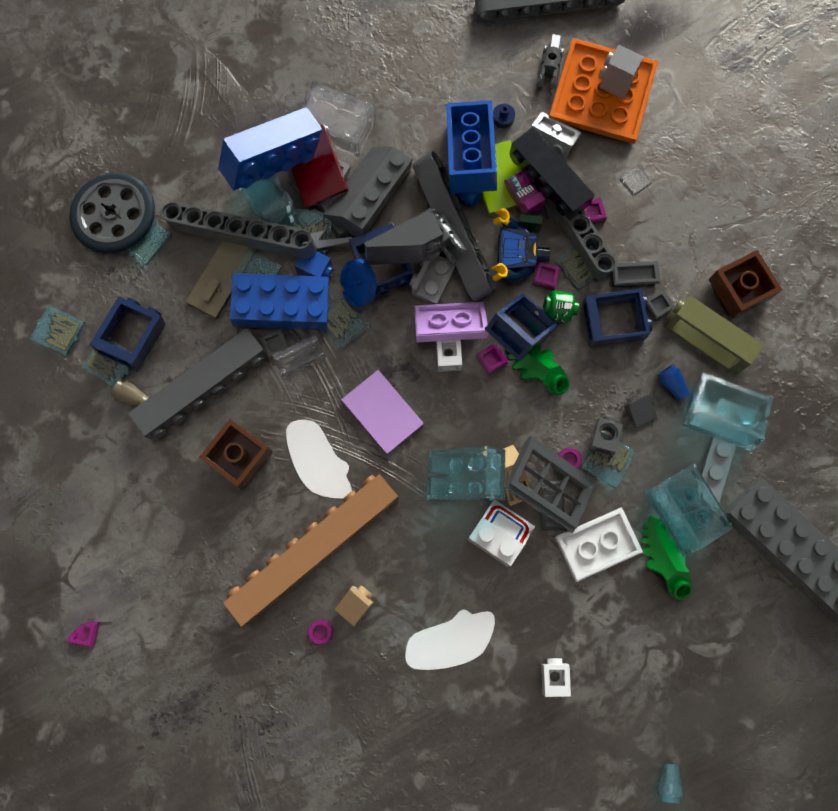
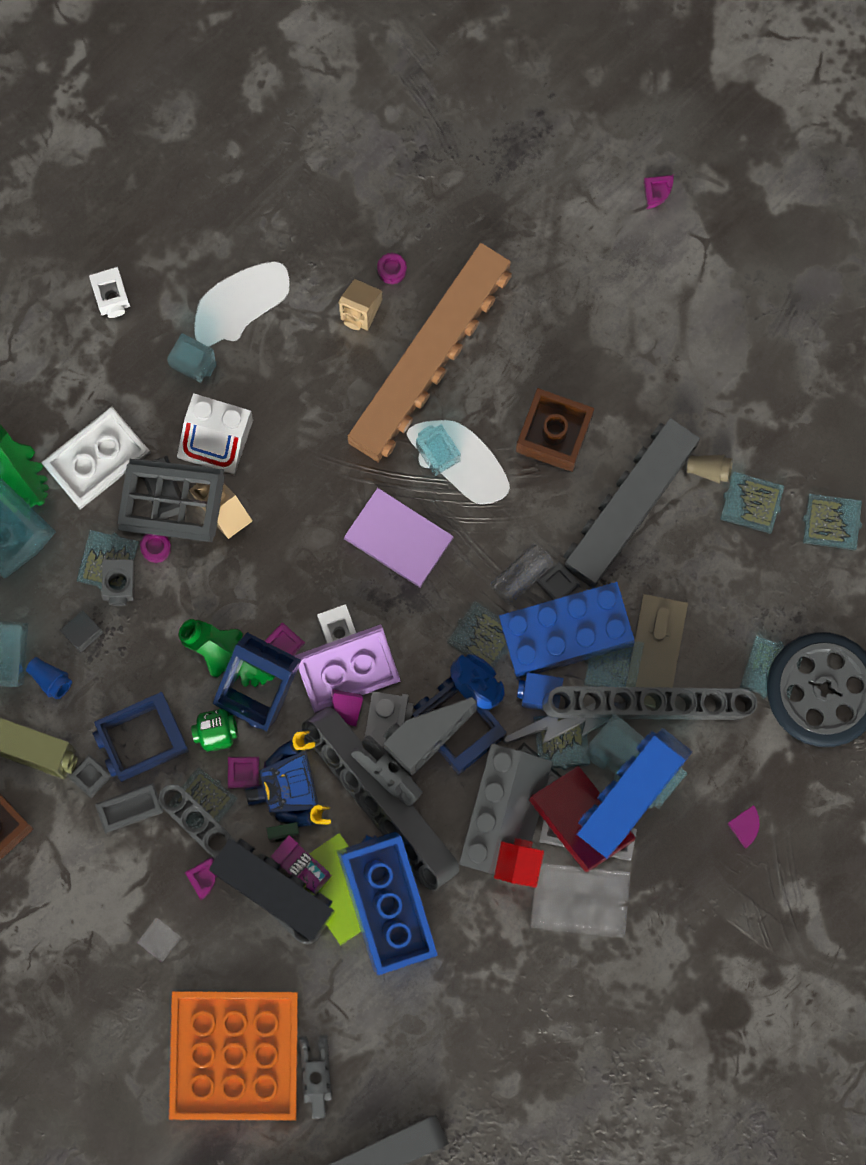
camera: 165 degrees right, 0 degrees up
dark blue window [89,296,165,372] -> none
clear light blue piece [427,446,506,502] -> none
dark blue tile [493,103,515,128] -> none
light grey bracket [530,112,581,161] -> none
light grey brick [599,45,644,99] -> none
none -> clear light blue brick [167,333,217,383]
none -> magenta tile [331,689,363,726]
none -> clear light blue brick [416,424,461,476]
none -> red brick [494,838,544,888]
none -> magenta tile [728,805,759,849]

